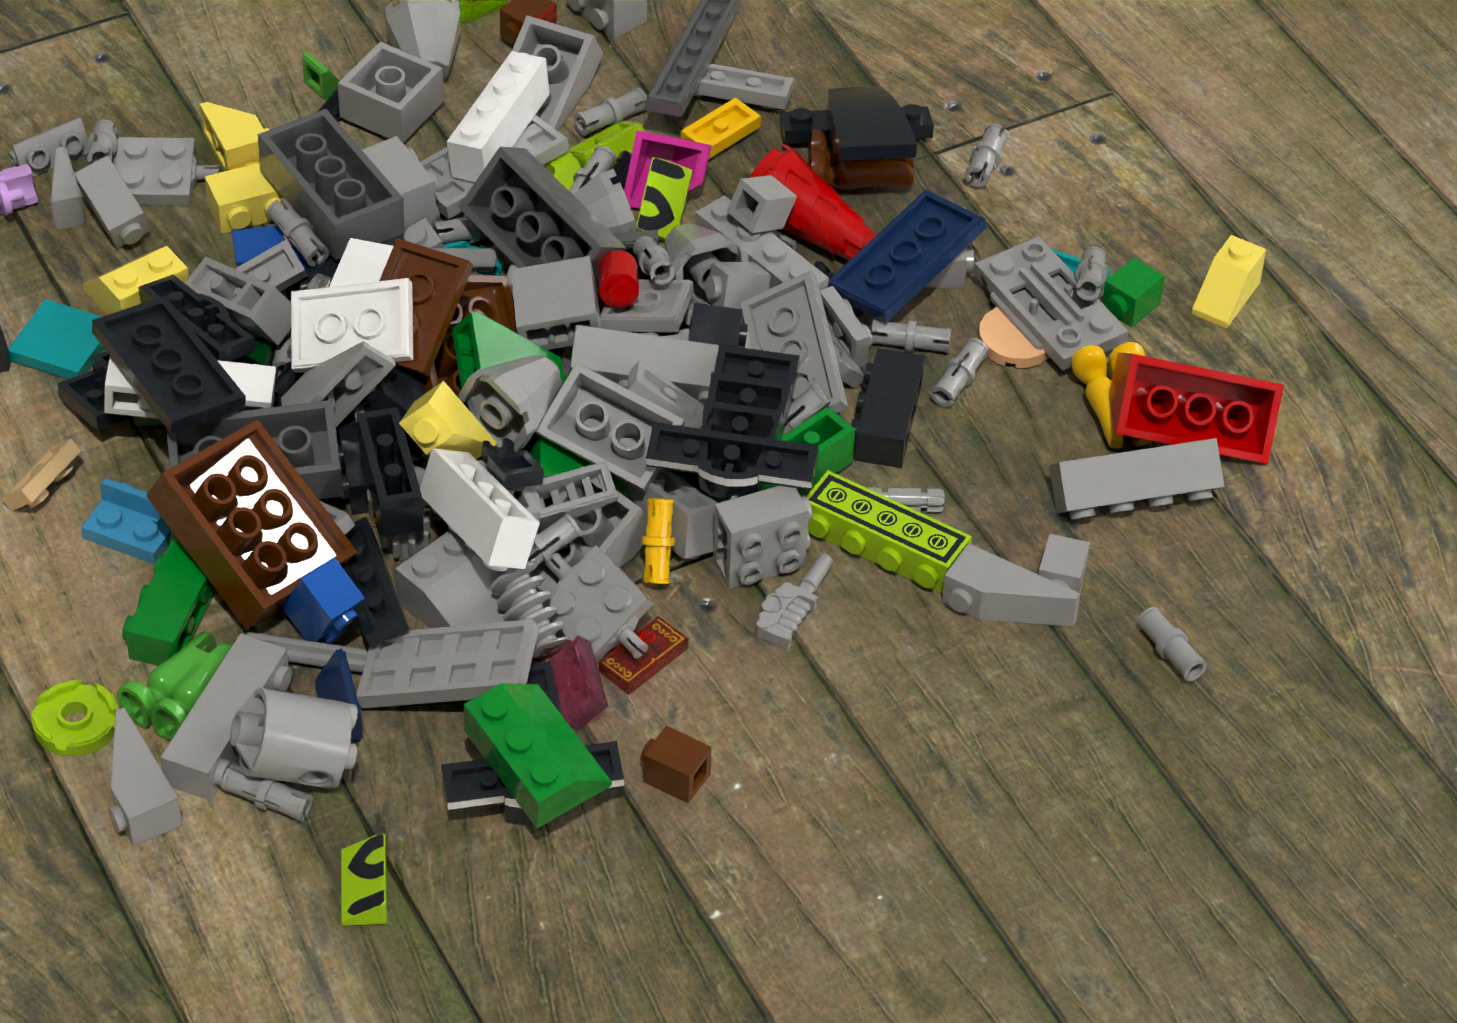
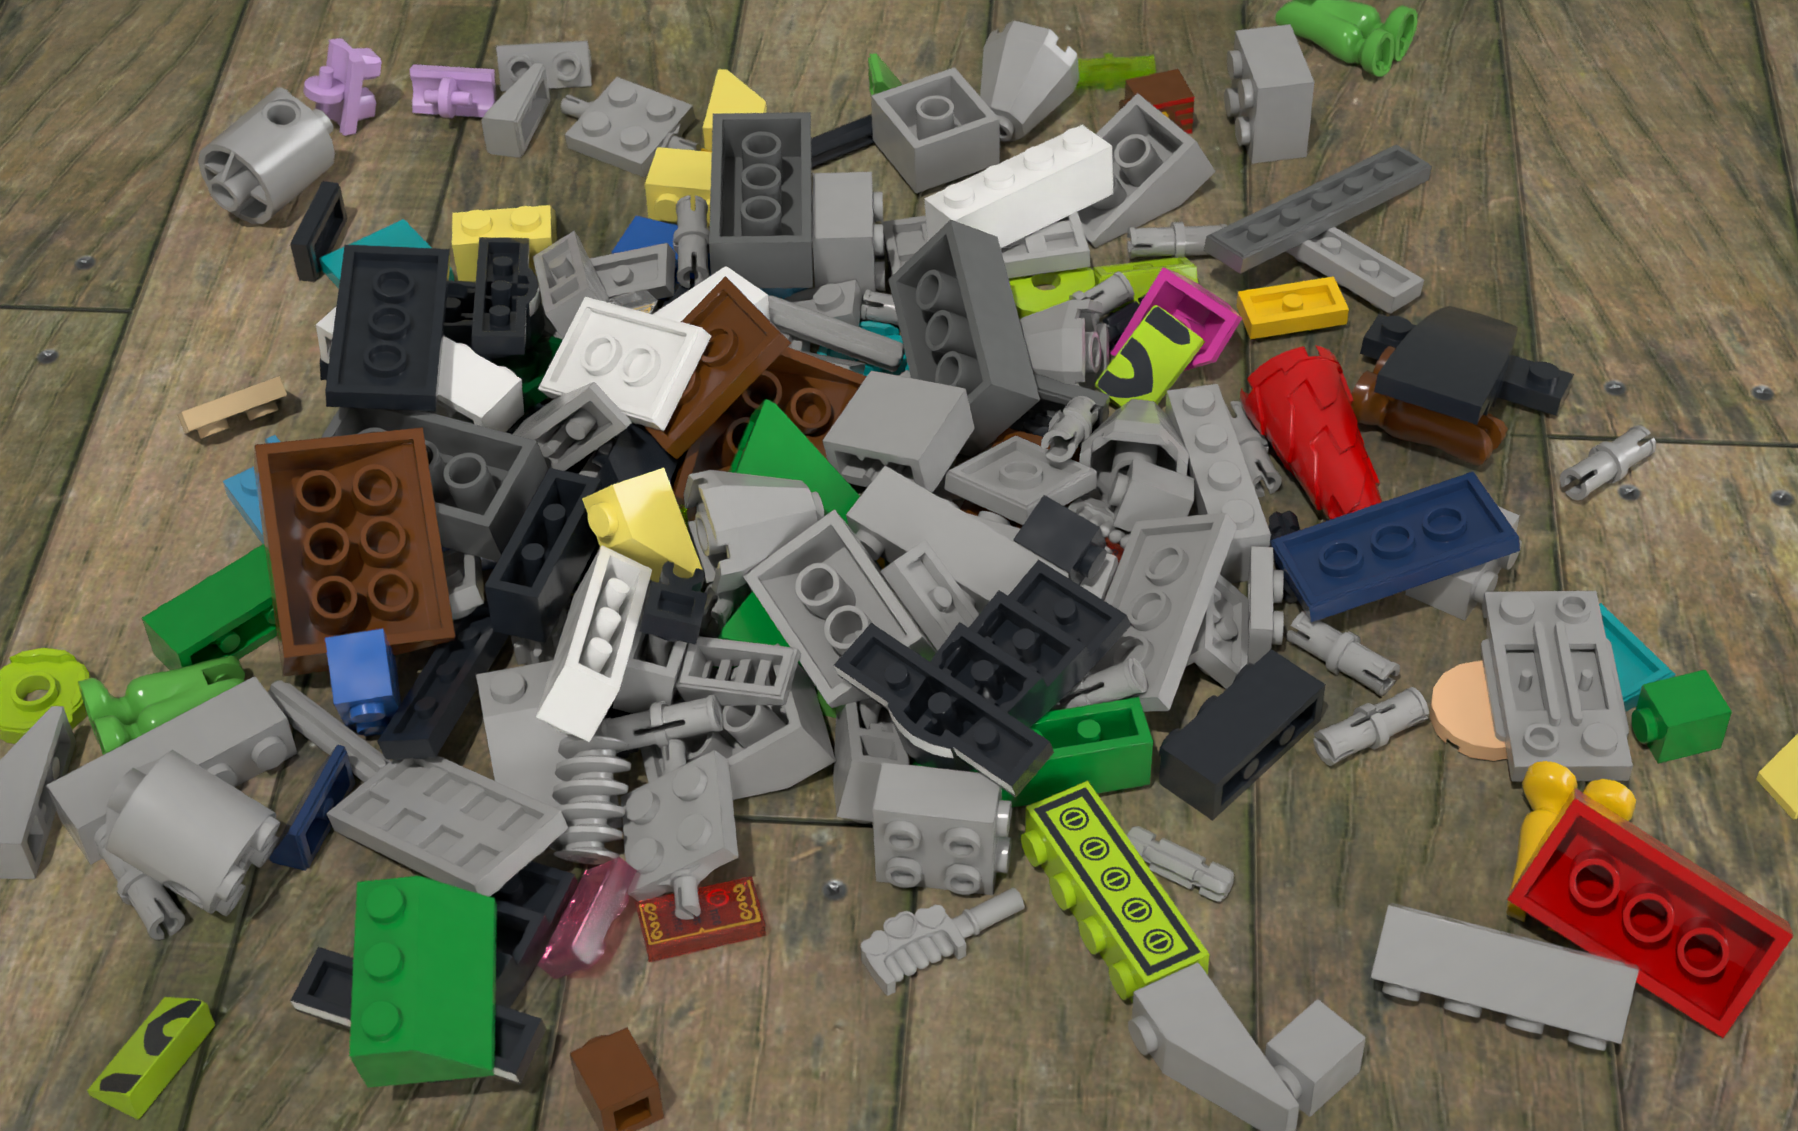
camera: 35 degrees right, 0 degrees up
light grey brick [74,155,151,249] -> none
light grey pin [87,119,118,164] -> none
red brick [598,250,639,308] -> none
yellow pin [642,498,675,584] -> none
light grey brick [727,175,797,233] -> none
light grey pin [1075,246,1107,301] -> none

